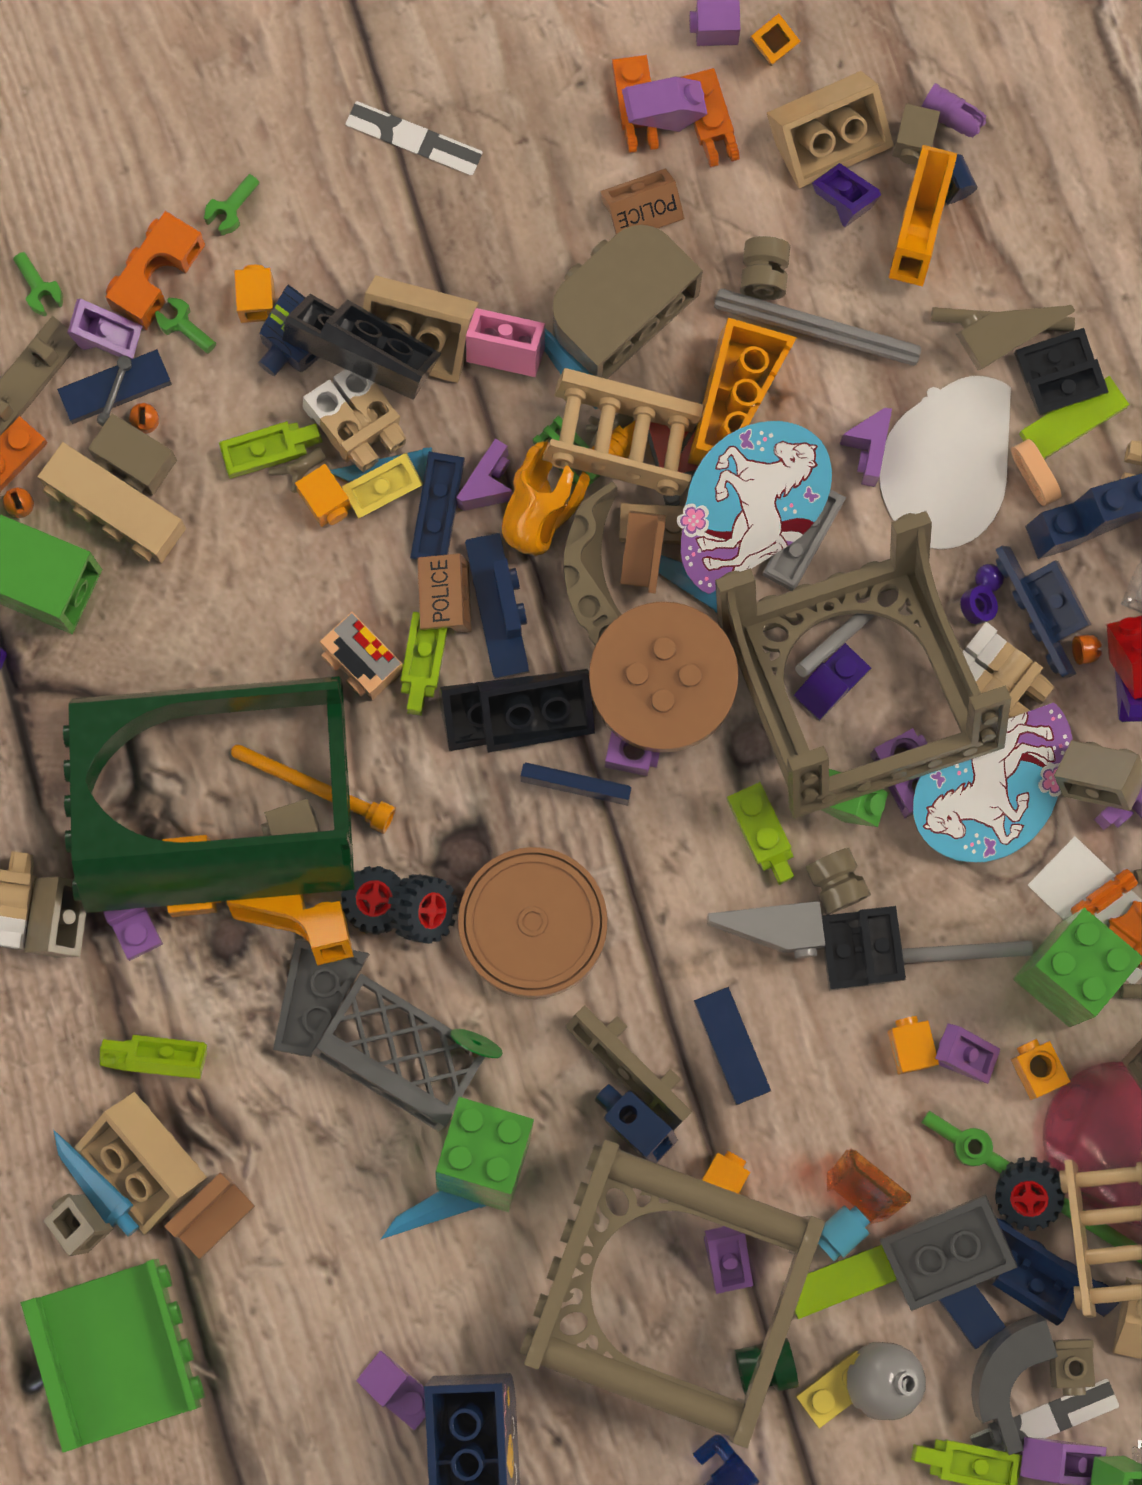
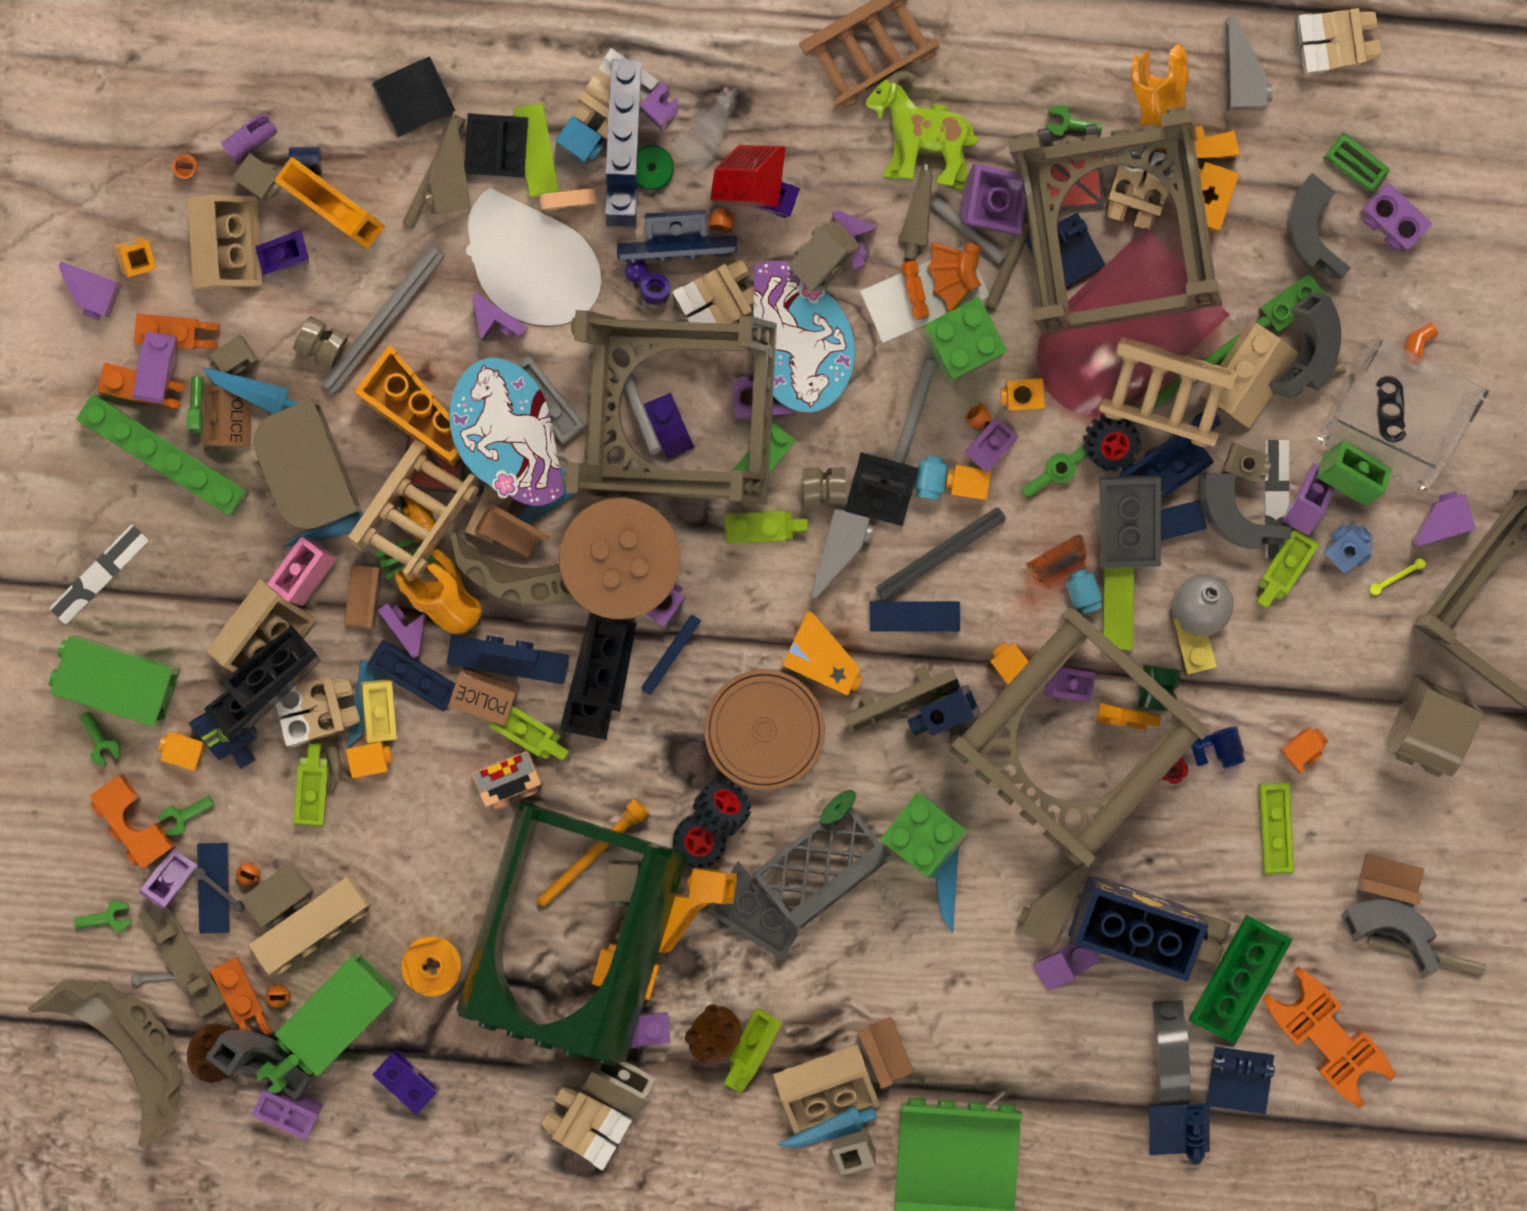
camera: 70 degrees left, 10 degrees up
none -> bright green brick [48,635,181,727]
none -> bright green arch [76,394,249,516]
none -> orange hinge [172,154,198,179]
none -> bright green bar [187,376,203,433]
none -> dark azure bar [202,367,299,414]
none -> dark tan brick [209,335,260,376]
none -> medium nougat panel [344,565,382,628]
none -> black slope [372,56,456,138]
none -> light orange plate [401,936,462,997]
none -> dark azure brick [555,116,604,164]
none -> green piece [638,145,674,190]
none -> reddish brown plate [685,1004,743,1064]
none -> light orange slope [782,611,863,696]
none -> dark grey axle [876,507,1006,600]
none -> medium azure brick [915,455,949,500]
none -> orange hinge [964,404,991,430]
none -> dark tan slope [1017,862,1091,946]
none -> light orange hinge [1096,703,1162,731]
none -> red plate [1162,757,1188,784]

